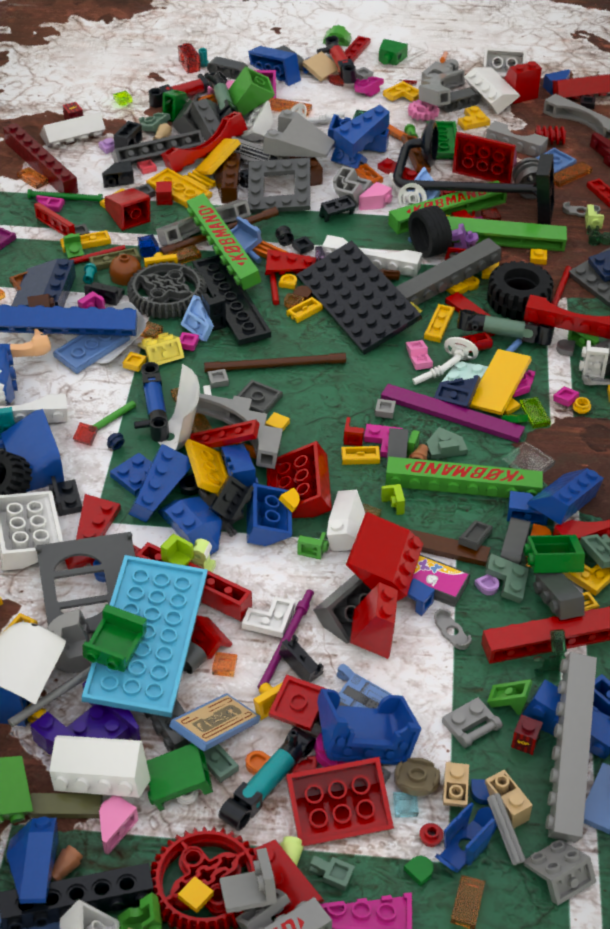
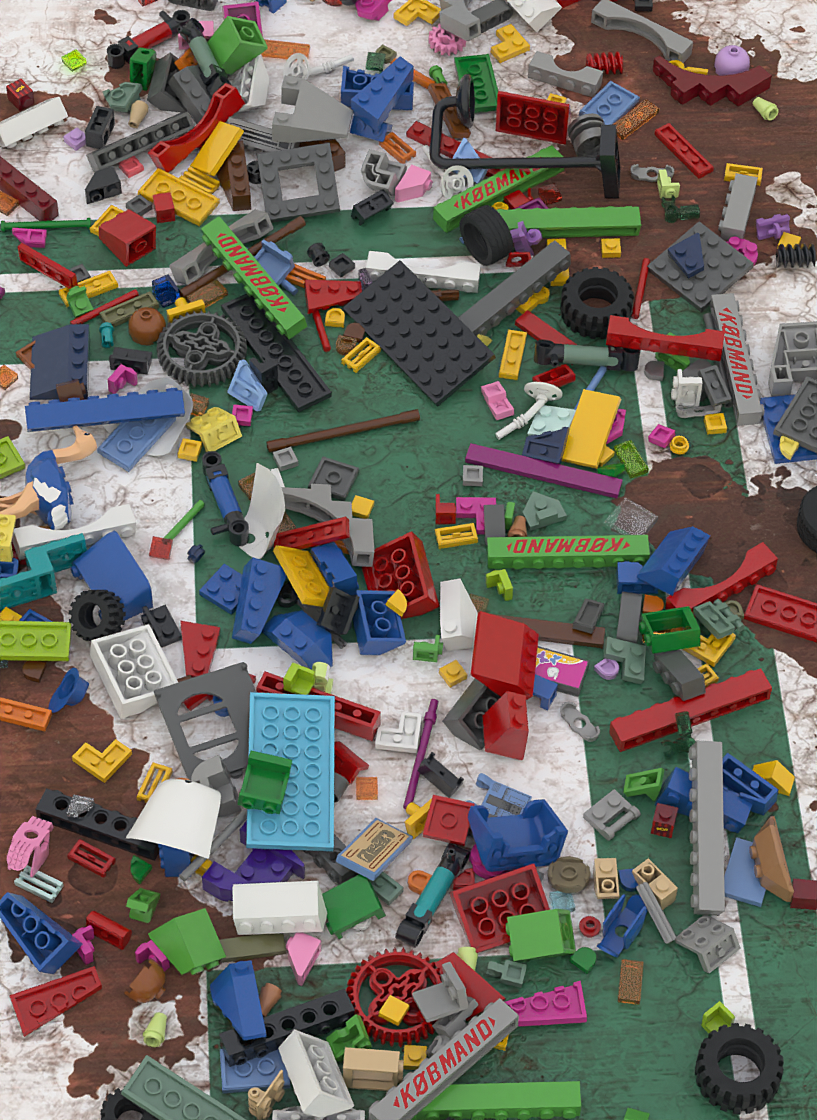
camera: 10 degrees left, 10 degrees up
none -> yellow plate [439,660,468,688]
none -> bright green slope [506,909,576,962]

